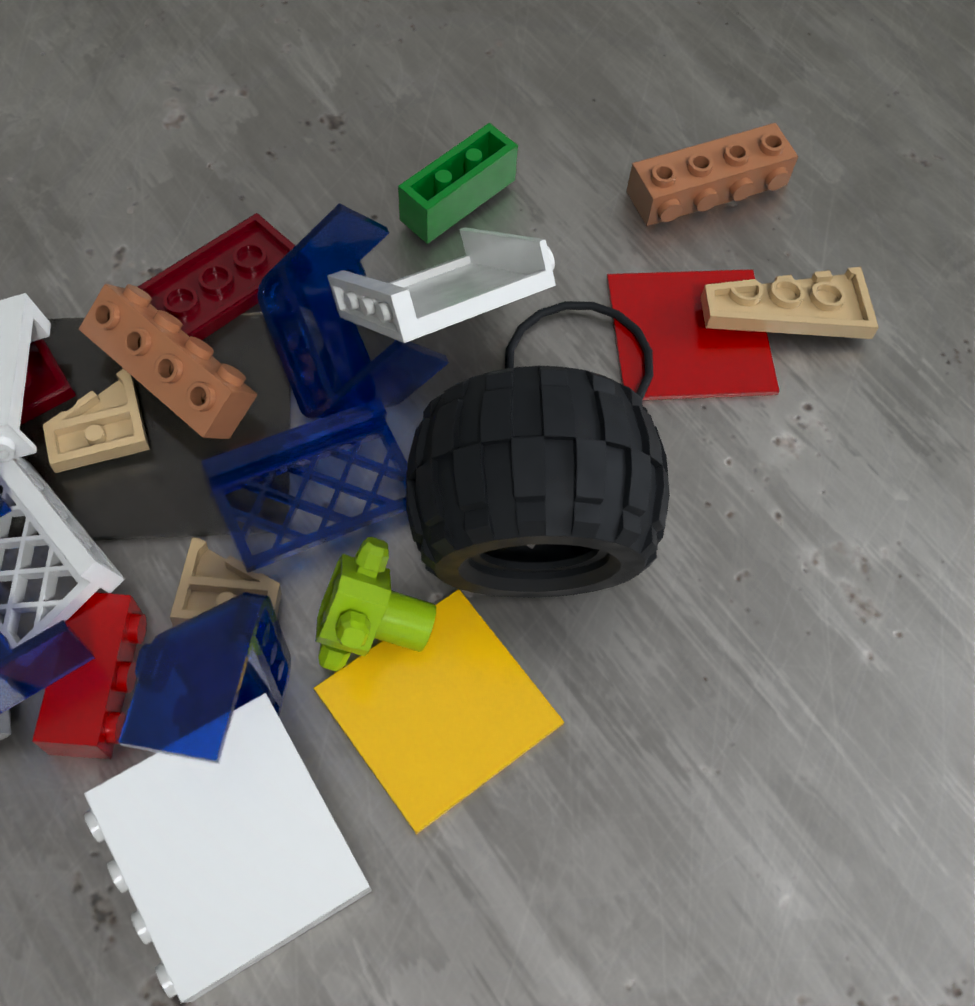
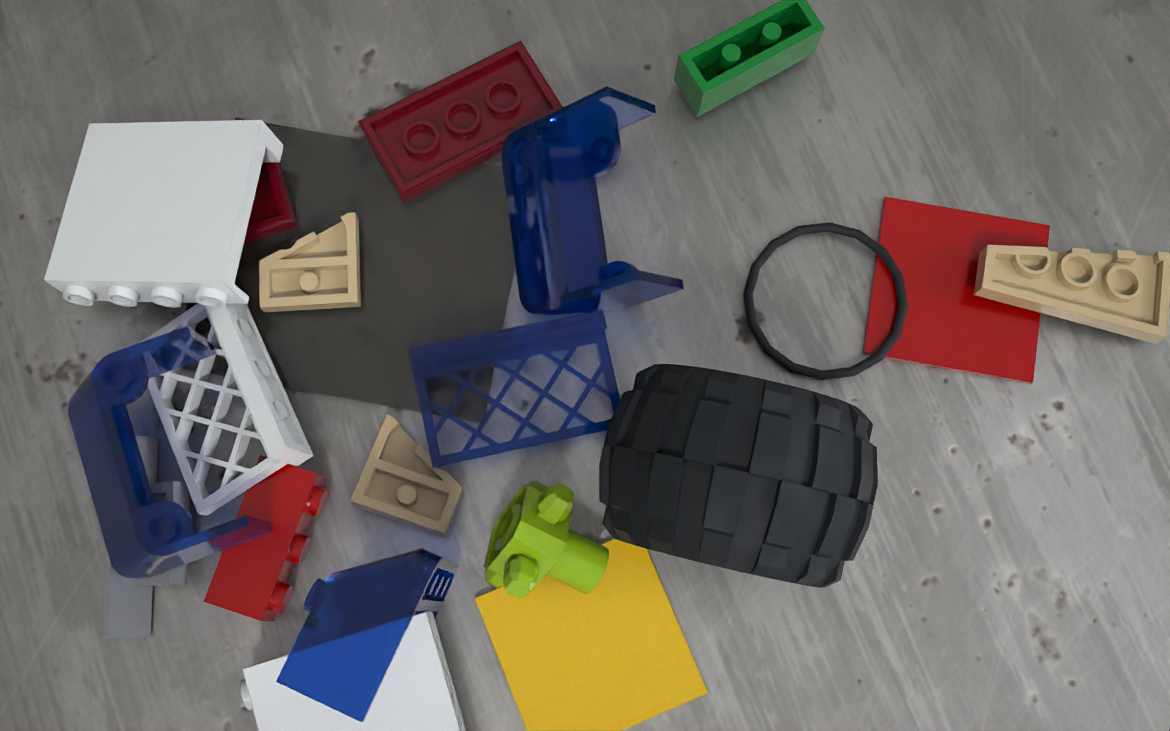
camera: 15 degrees right, 15 degrees up
nougat brick [79,284,258,439] -> none
white panel [327,228,556,343] -> none
nougat brick [626,123,799,226] -> none

